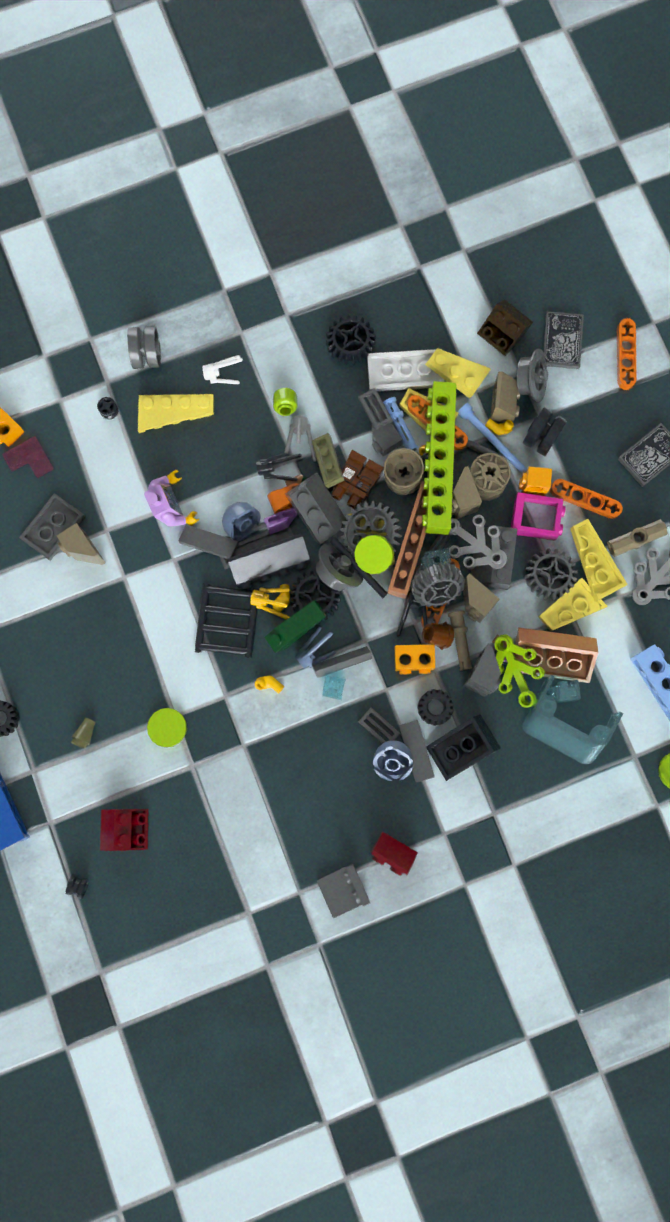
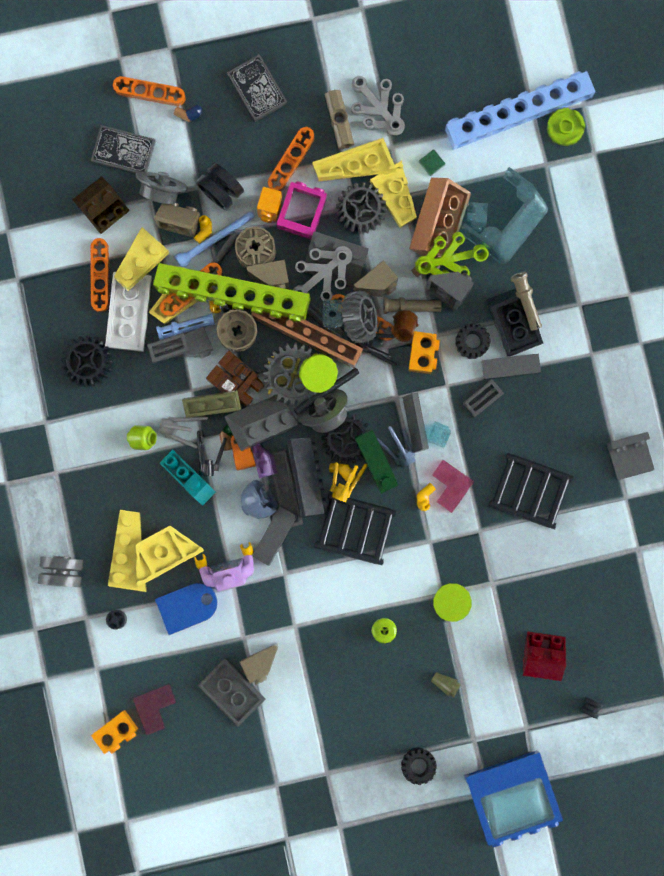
camera: 85 degrees left, 5 degrees up
white plant [203,355,243,384] -> none
dark red slope [370,831,418,876] -> none
sand blue cylinder [373,740,413,781] -> none
none -> orange beam [91,238,109,313]
none -> light yellow wing [136,526,204,587]
none -> blue tile [155,583,218,635]
none -> teal slope [160,450,216,506]
none -> arm [173,105,202,122]
none -> lime head [371,618,397,644]
none -> clear green tile [419,149,446,177]
none -> clear pink tile [432,460,474,513]
none -> black bar [489,453,573,530]
none -> dark tan pin [510,272,542,330]

